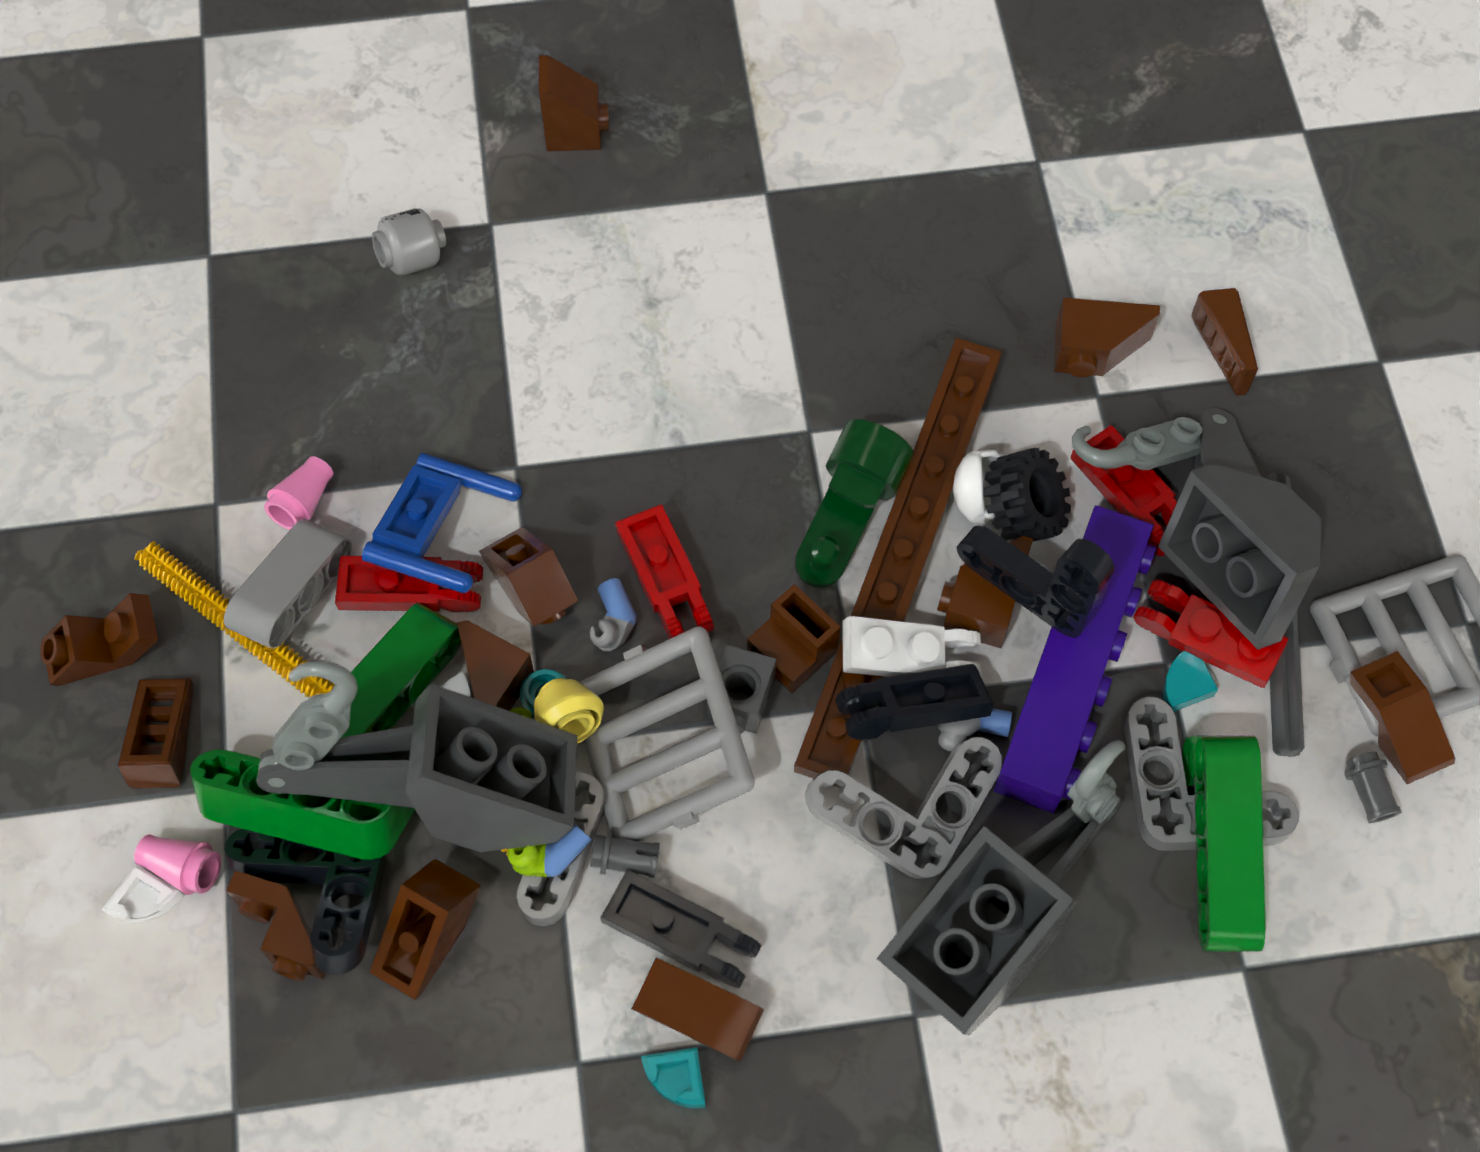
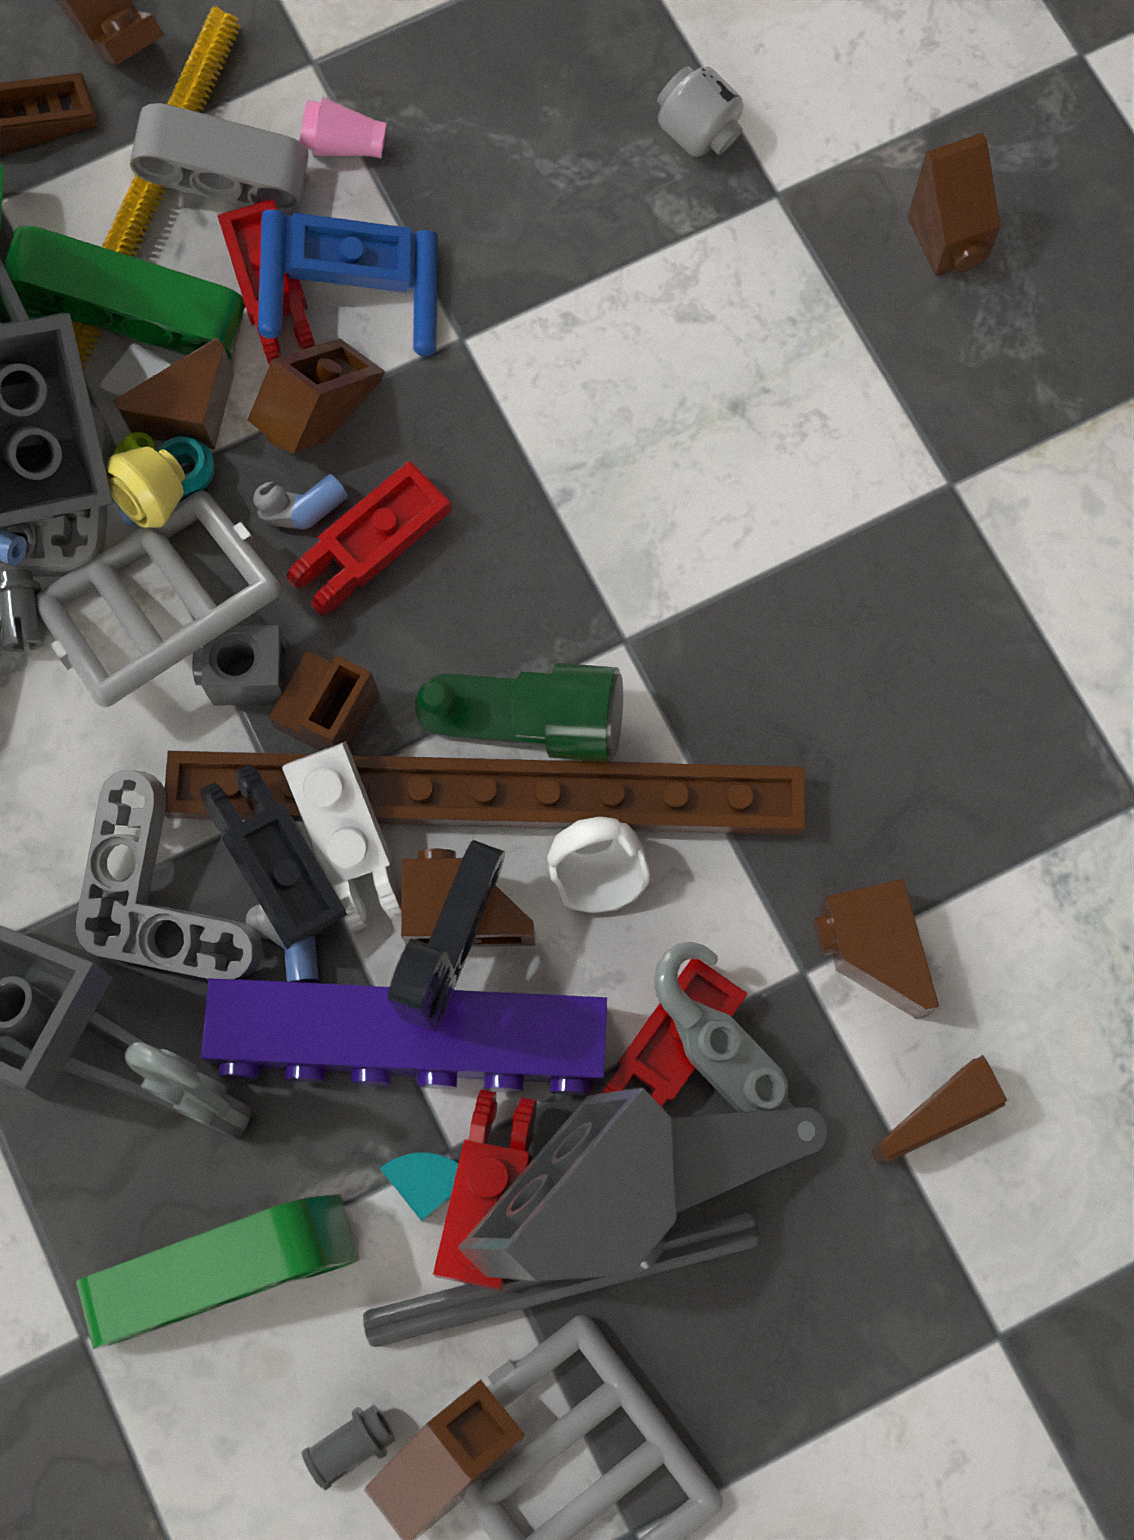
camera: 75 degrees right, 10 degrees up
black tyre [984,448,1071,542] -> none
light grey beam [1124,697,1299,851] -> none

